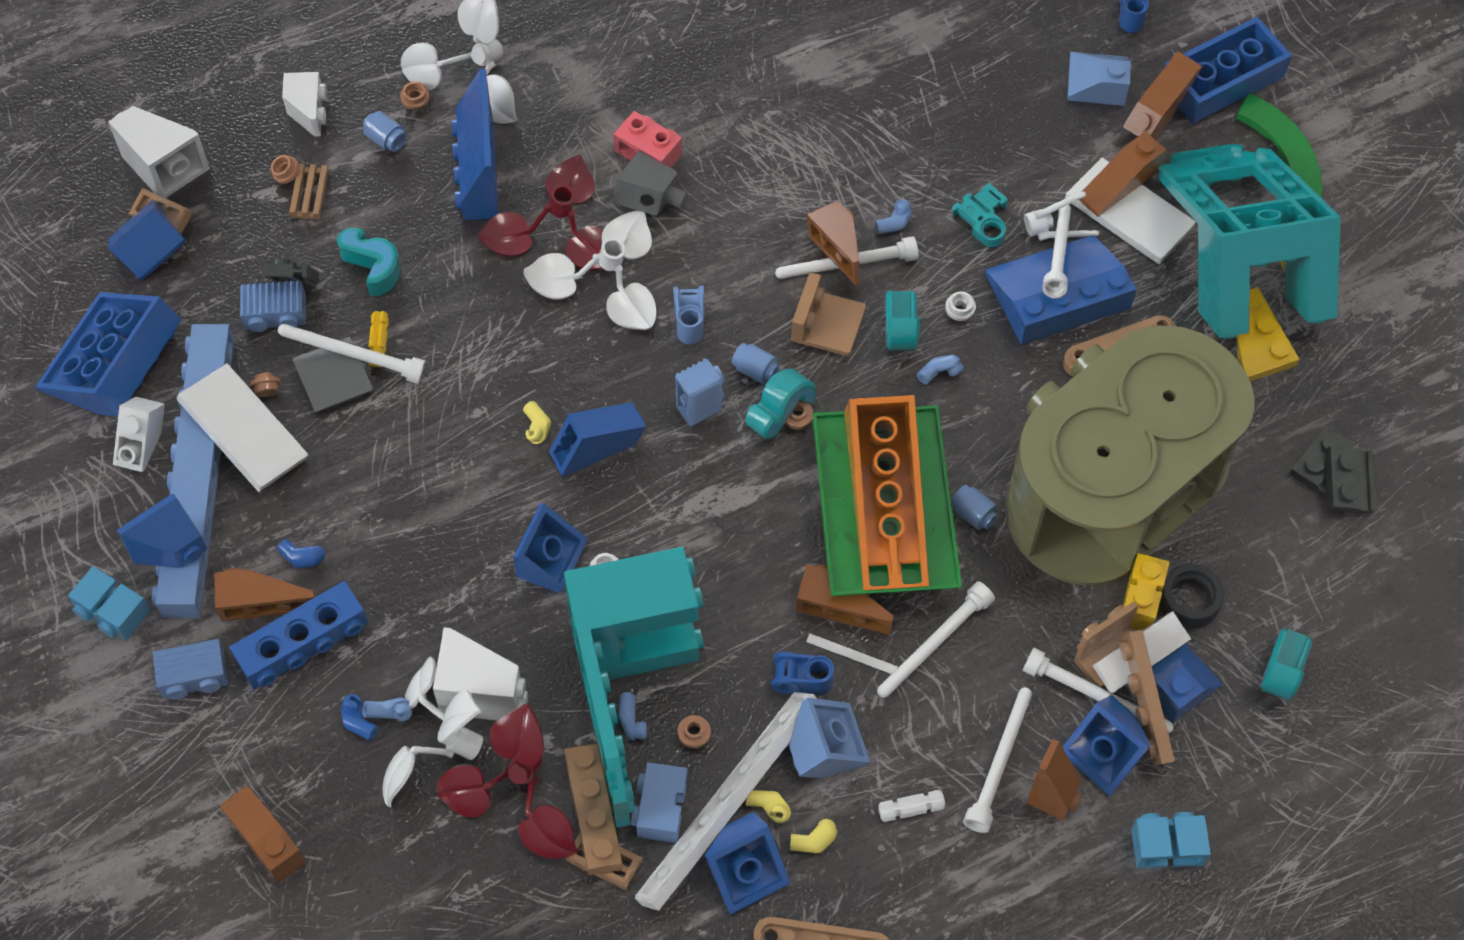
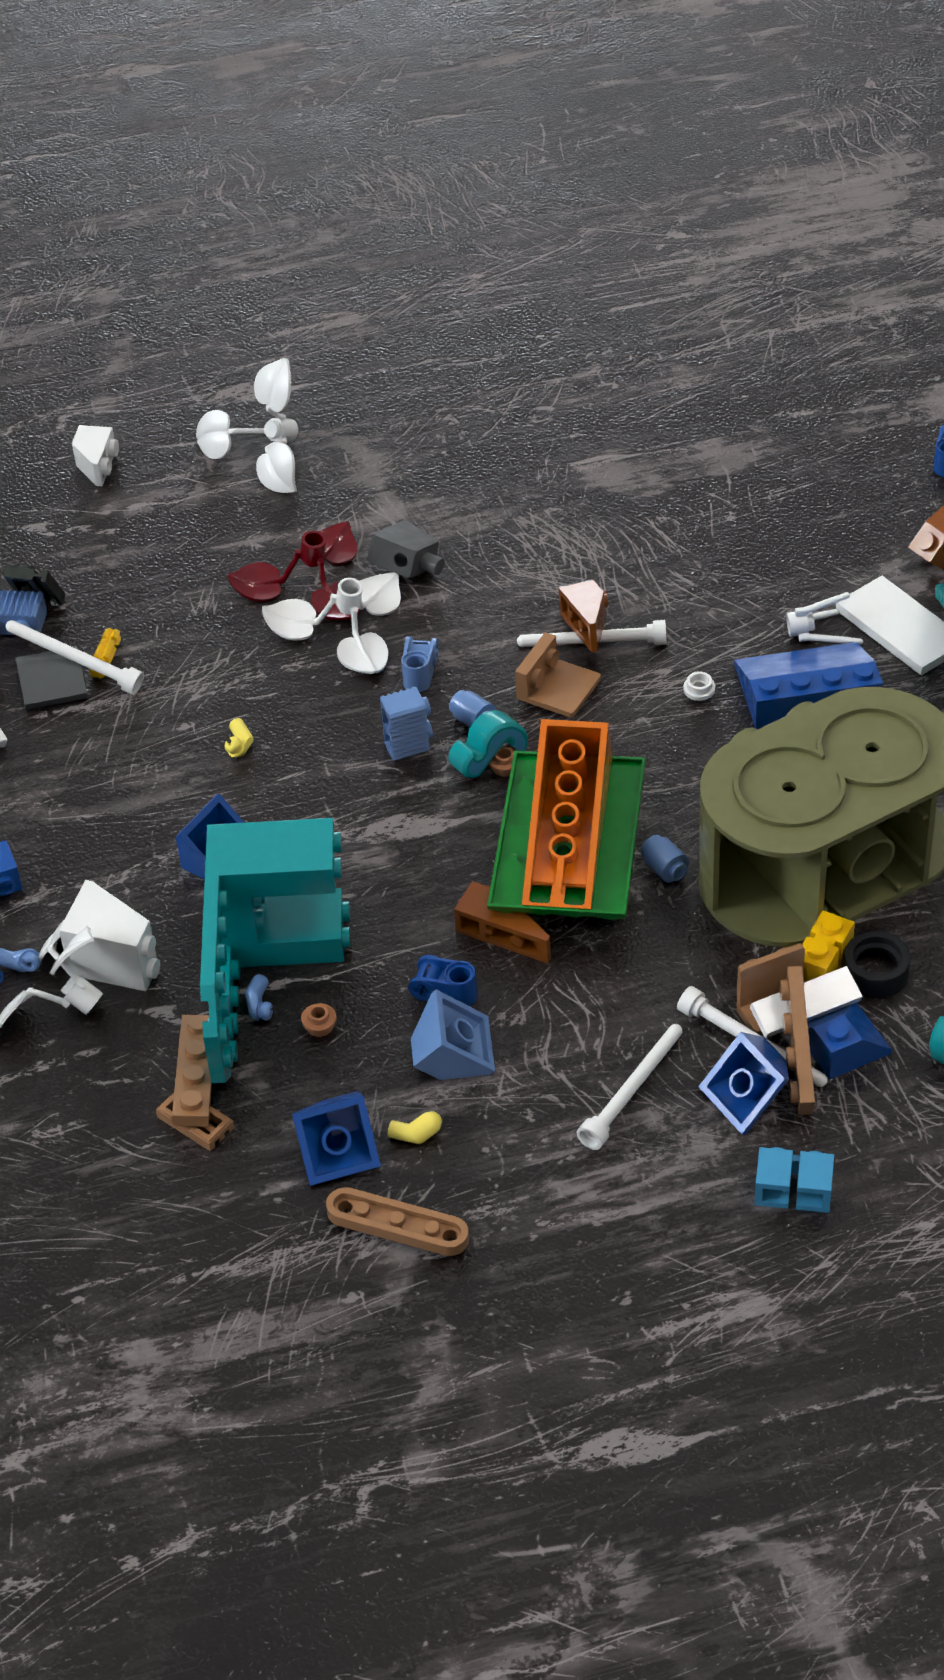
camera: 15 degrees right, 15 degrees down
nougat plate [271,155,300,184] -> none
medium nougat tile [289,164,329,220] -> none
teal animal [337,227,401,296] -> none
medium blue brick [363,111,407,152] -> none
nougat plate [400,82,430,109] -> none
dark red plant [436,703,577,859] -> none
blue slope [451,69,499,220] -> none
blue slope [549,402,646,476] -> none
coral brick [614,111,682,168] -> none
medium blue brick [631,762,688,843] -> none
white tile [635,692,817,911] -> none
light yellow arm [746,790,791,824] -> none
white sticker [806,634,898,674] -> none
medium blue arm [875,199,912,235] -> none
white piece [877,582,995,698] -> none
white axle [878,790,945,822] -> none
teal animal [885,290,920,351] -> none
medium blue arm [917,354,963,385] -> none
teal piece [952,183,1008,247] -> none
dark orange slope [1027,739,1083,821] -> none
white piece [1042,205,1071,298] -> none
medium blue slope [1067,51,1131,106] -> none
dark orange slope [1079,131,1166,217] -> none

